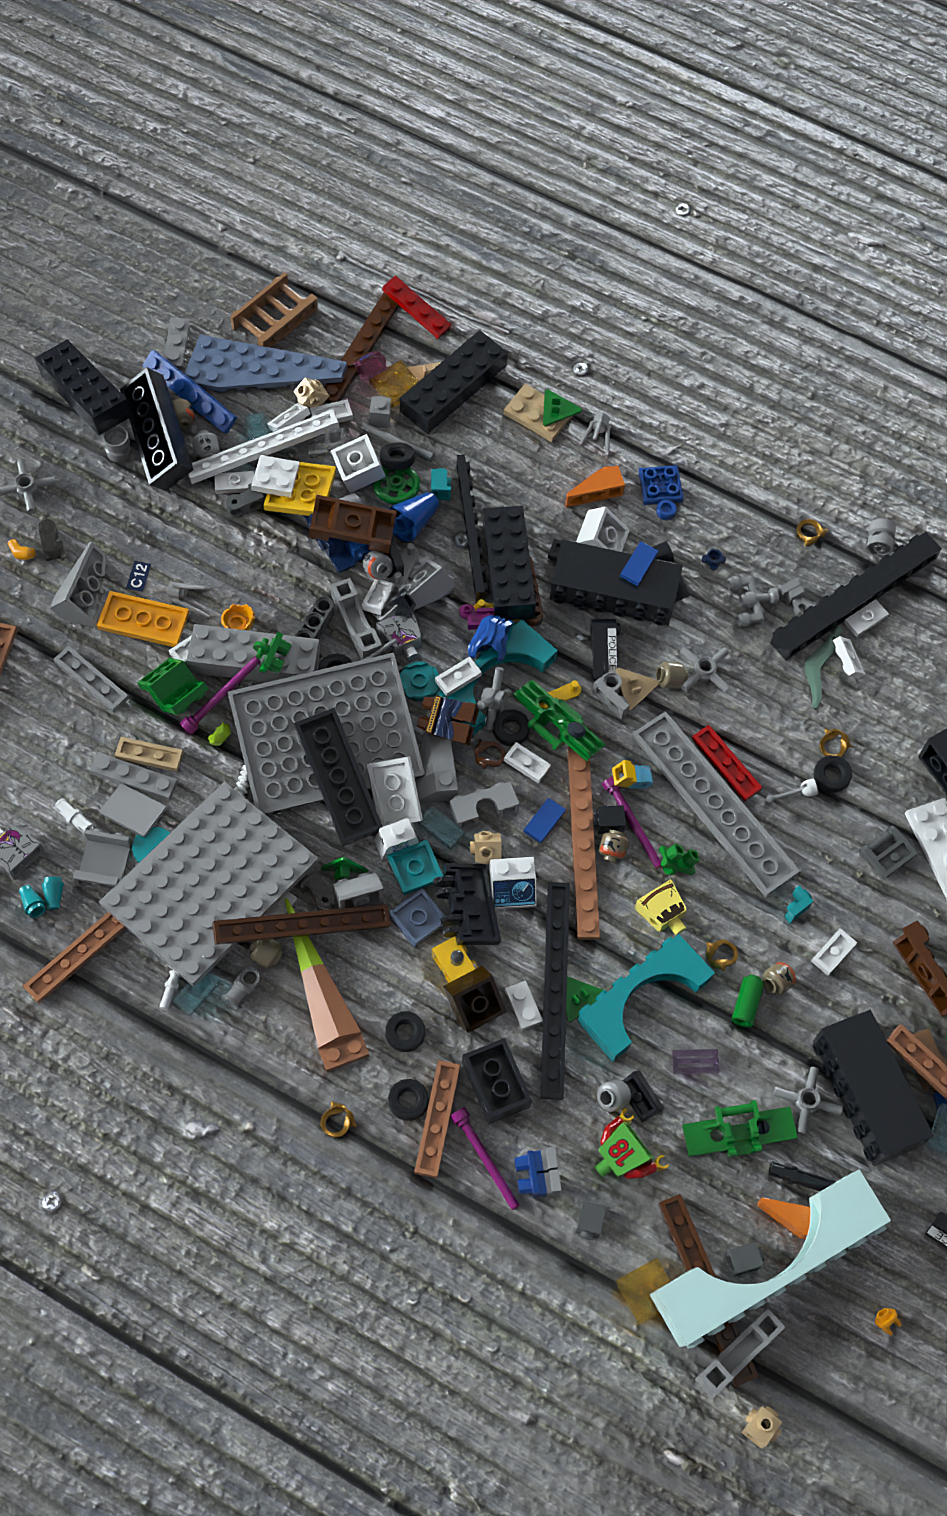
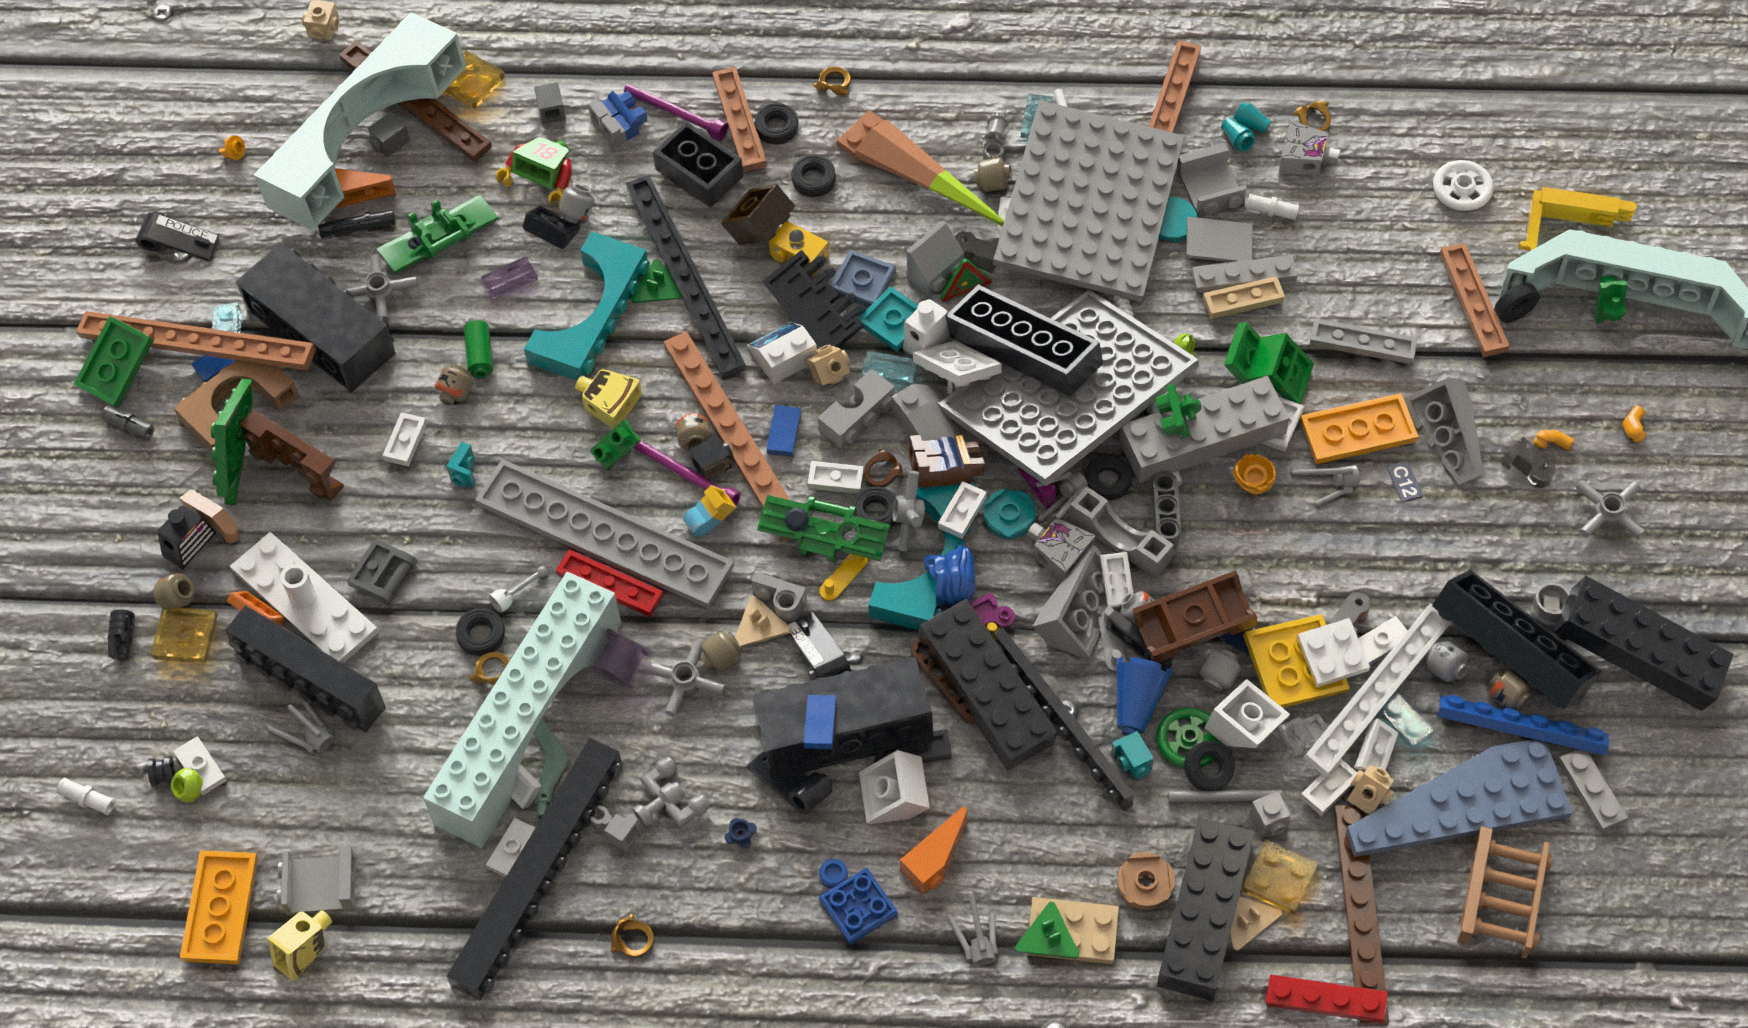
camera: 160 degrees right, 5 degrees down
magenta piece [180,656,261,735] -> none
reddish brown plate [212,904,391,945] -> none
clear pink brick [353,351,388,380] -> none
black tile [389,588,416,616] -> none
white plate [505,980,543,1031] -> none
light grey arch [695,1309,785,1398] -> none
pearl gold piece [706,939,738,972] -> none
light grey wheel [866,518,896,556] -> none
none -> light aqua arch [423,572,621,848]
none -> clear purple piece [592,628,653,687]
none -> medium nougat plate [1117,852,1175,910]

